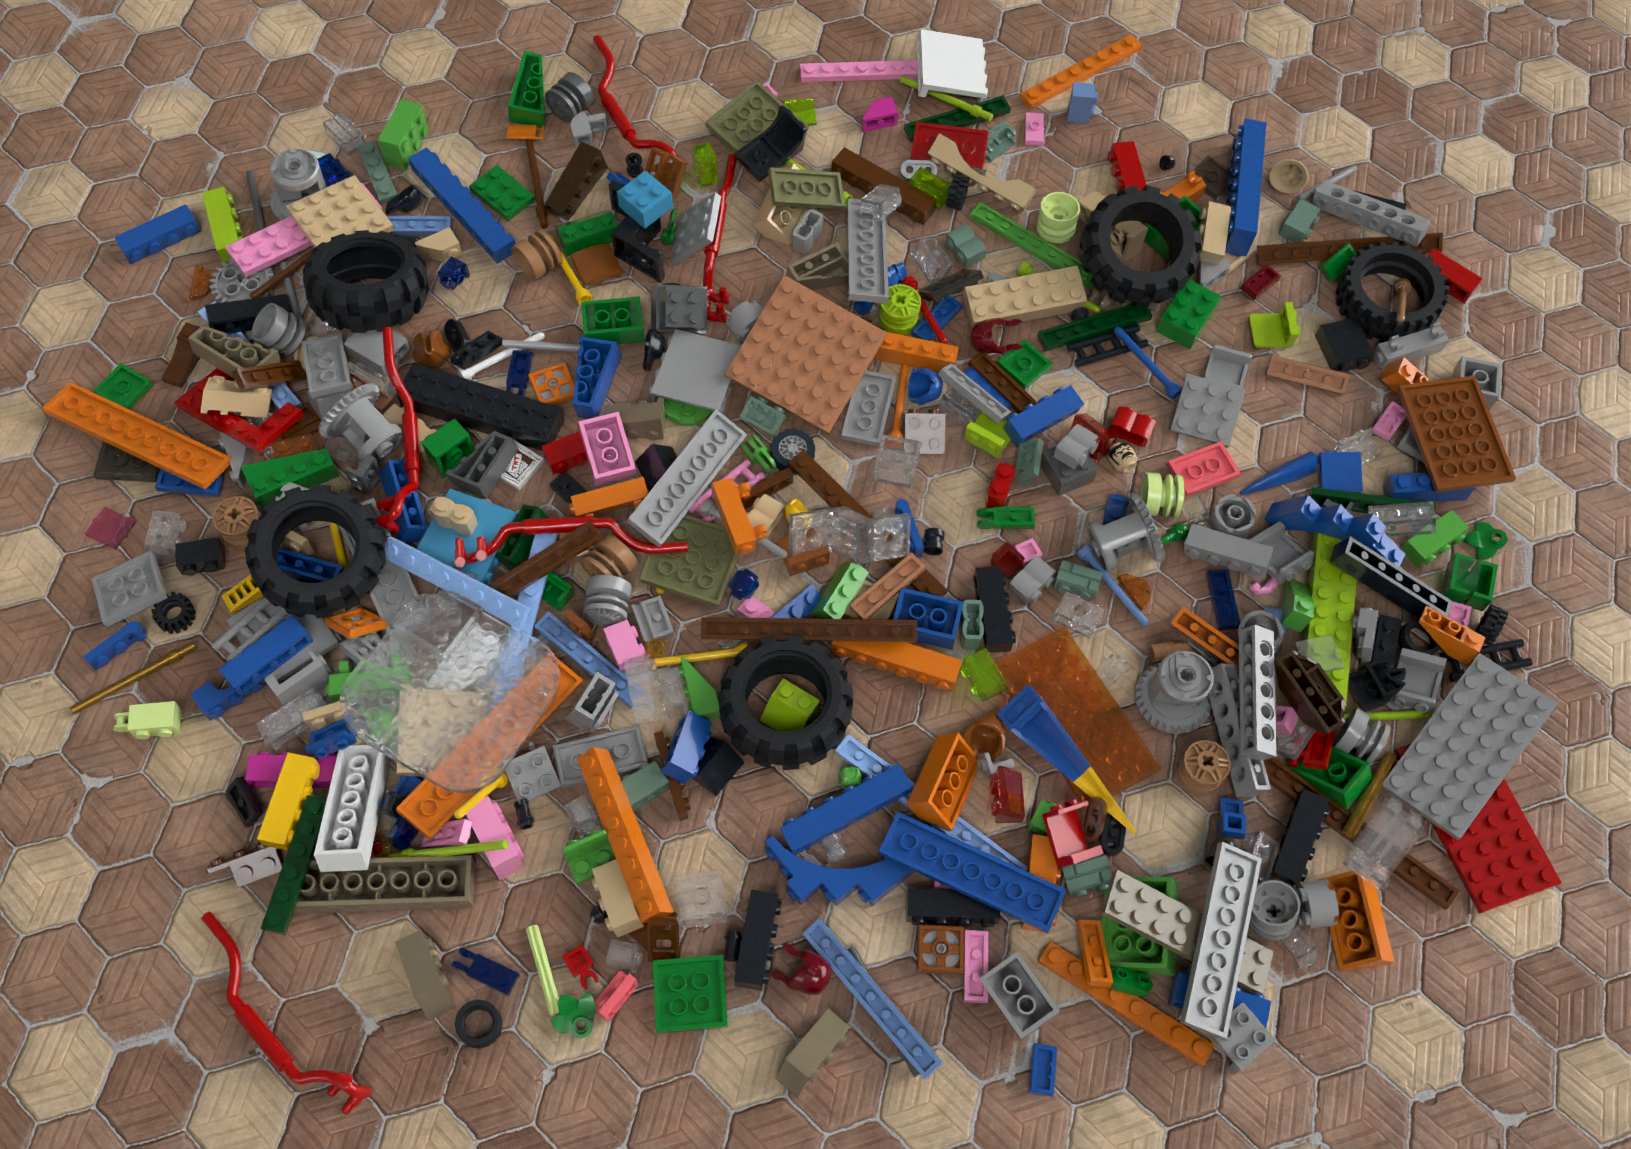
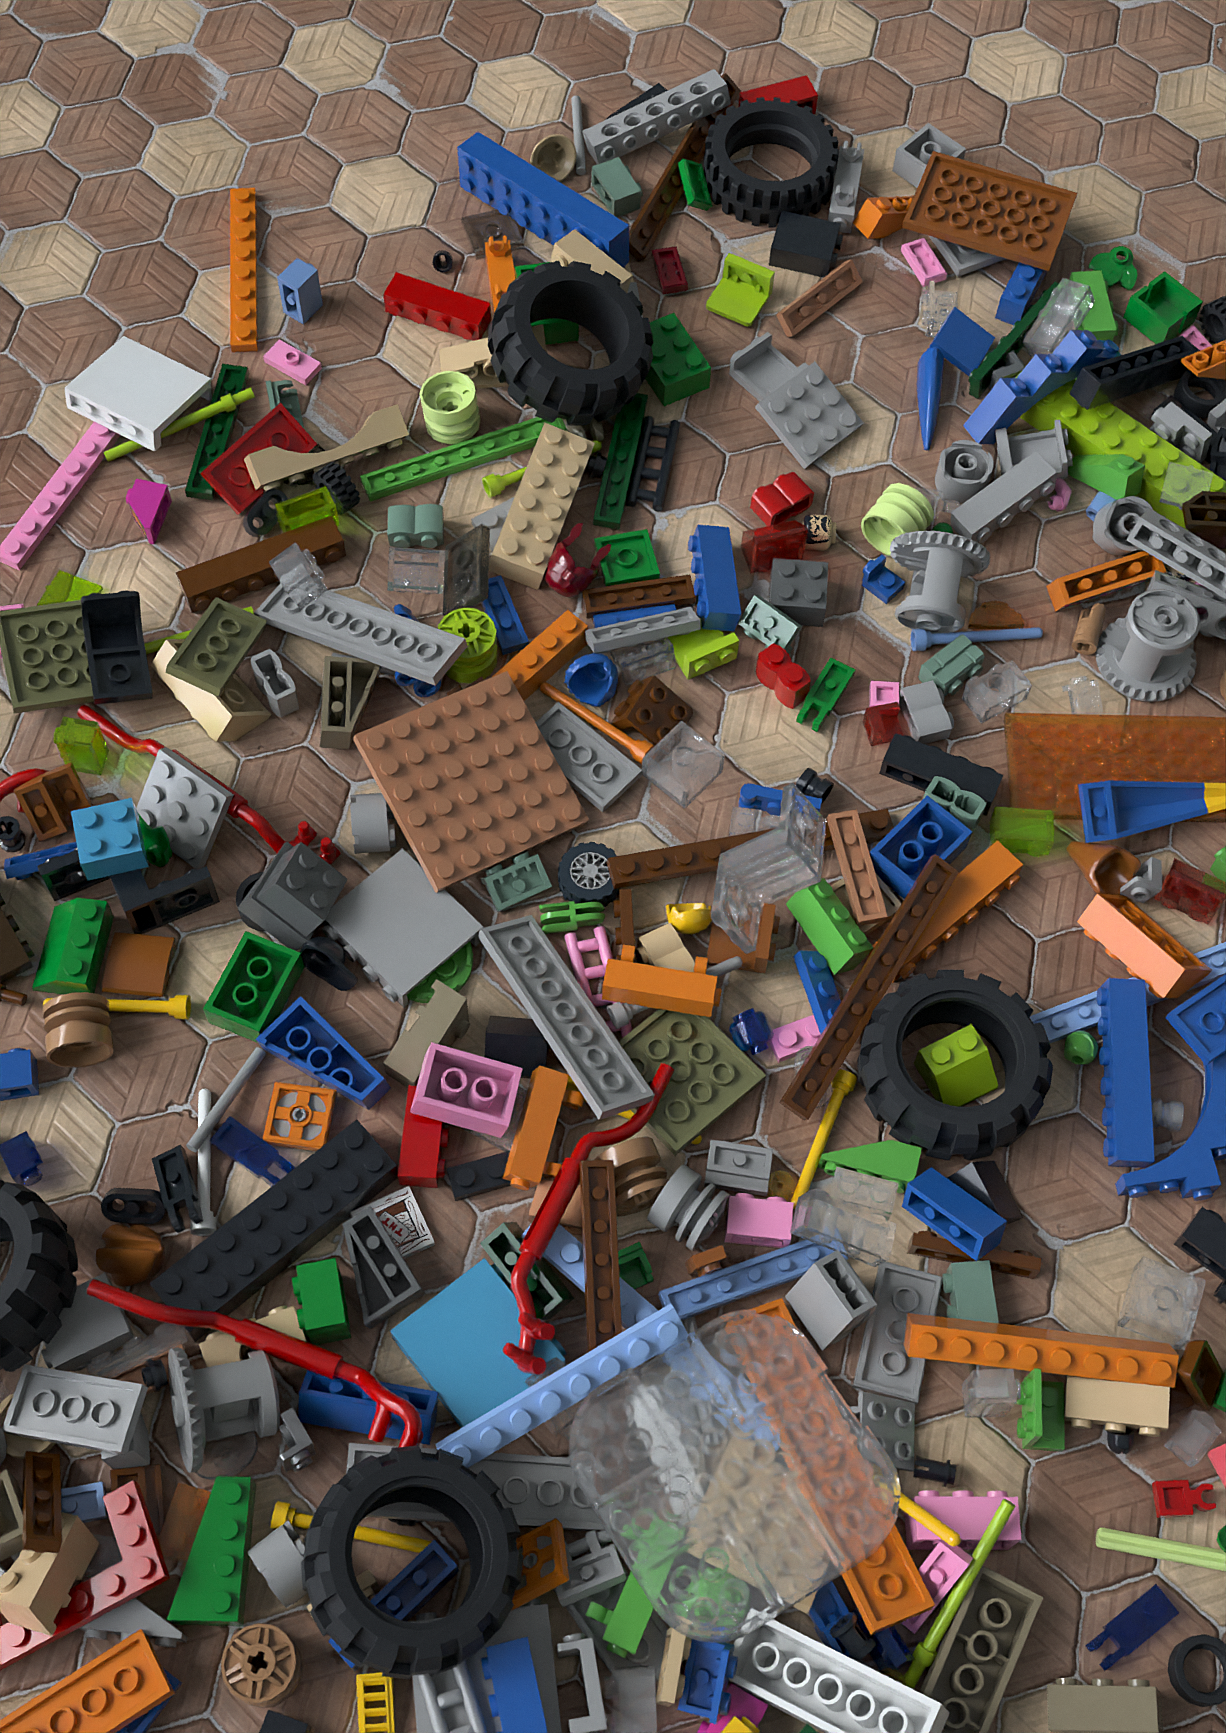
camera: 60 degrees left, 0 degrees up
tan brick [430,497,478,536] -> none
red piece [901,276,947,344] -> none
light grey brick [1053,424,1098,469] -> none
blue piece [1114,326,1182,400] -> none
coral plate [1167,441,1241,497] -> none
clear blue plate [1206,569,1241,631] -> none
medium nougat piece [1395,278,1411,322] -> none

